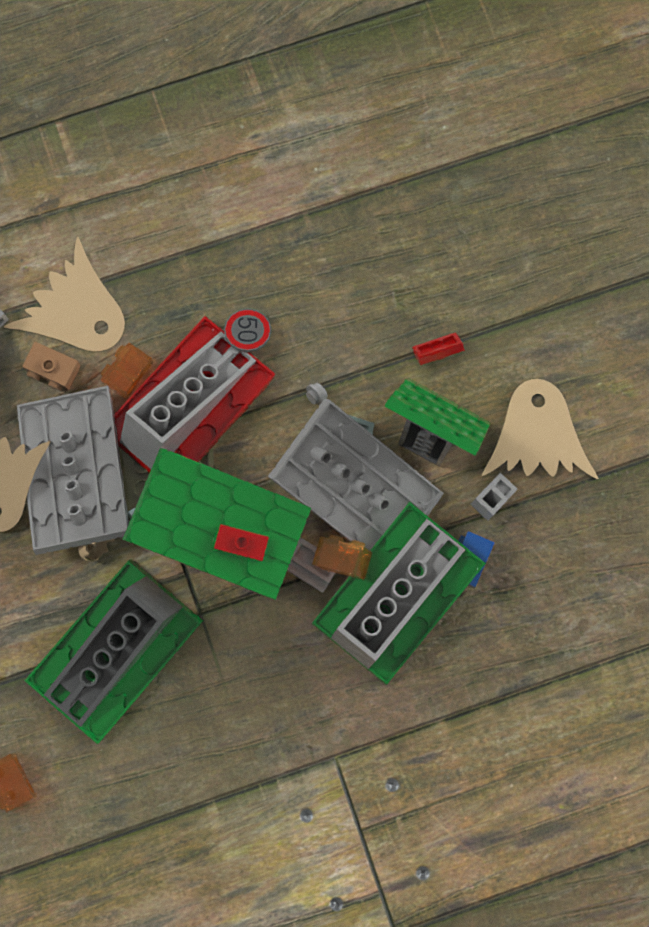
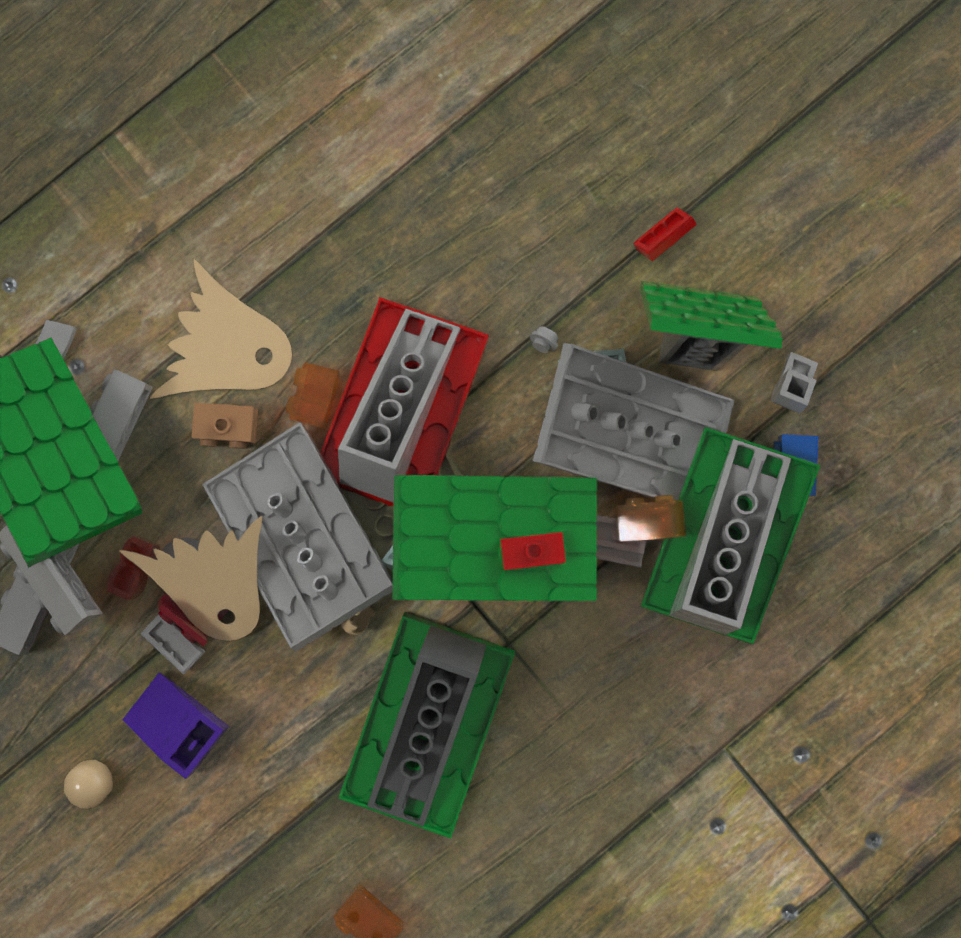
camera: 15 degrees left, 5 degrees up
piece [224,309,271,352] -> none
tan piece [482,379,599,479] -> none

